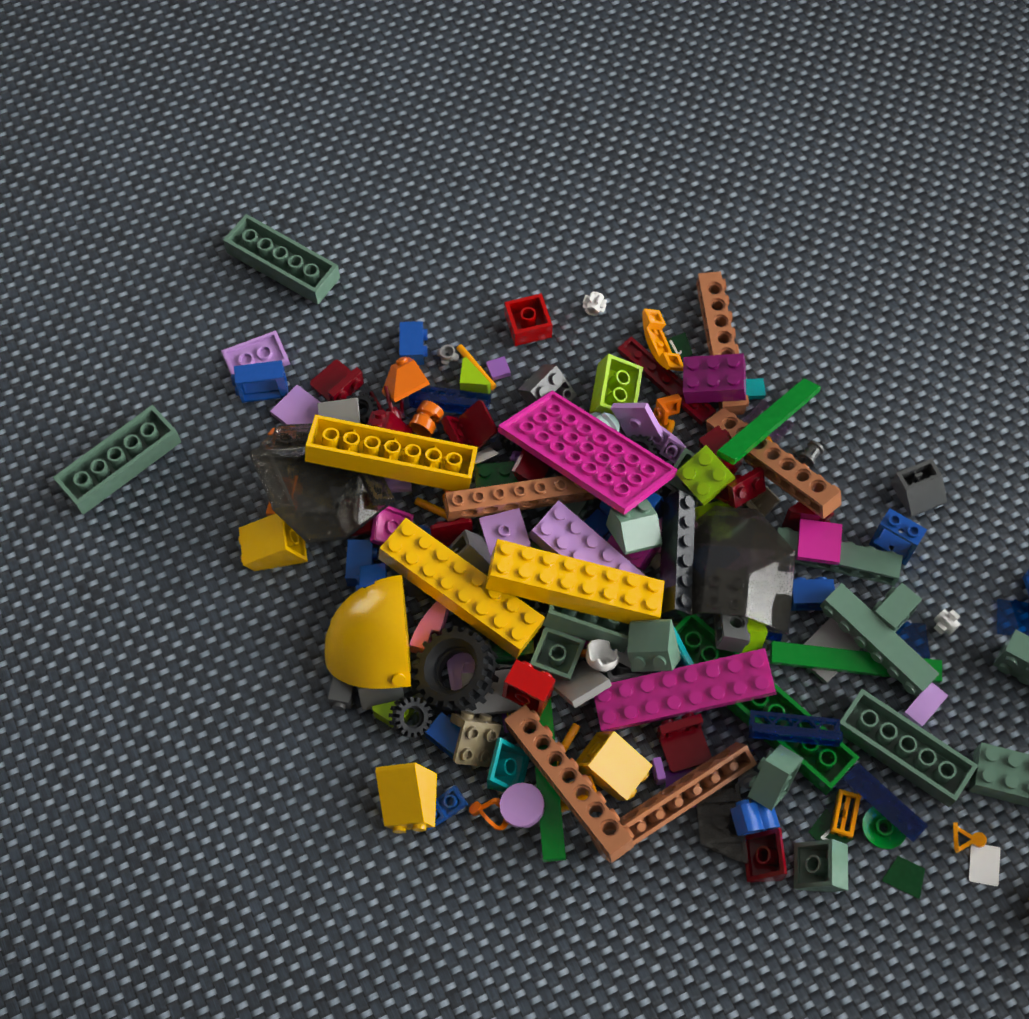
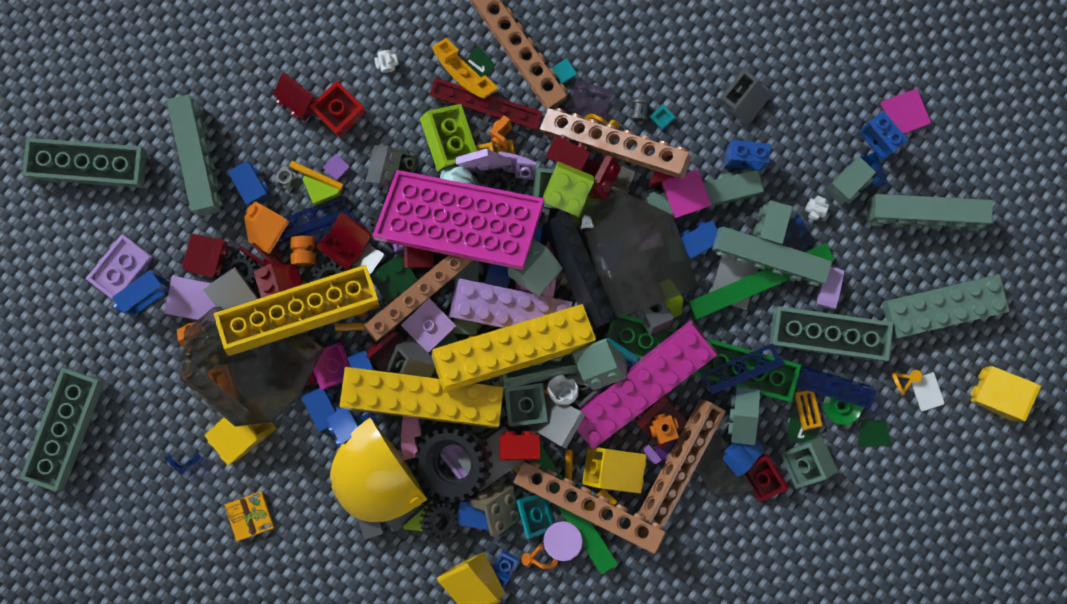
camera: 30 degrees left, 20 degrees up
magenta brick [683,353,746,404] -> none
green tile [716,378,821,465] -> none
none -> clear blue piece [164,453,202,474]
none -> sand green brick [166,94,224,217]
none -> light orange tile [224,491,275,541]
none -> dark red slope [273,72,316,122]
none -> teal tile [649,104,676,131]
none -> orange brick [649,413,679,444]
none -> sand green brick [825,156,876,205]

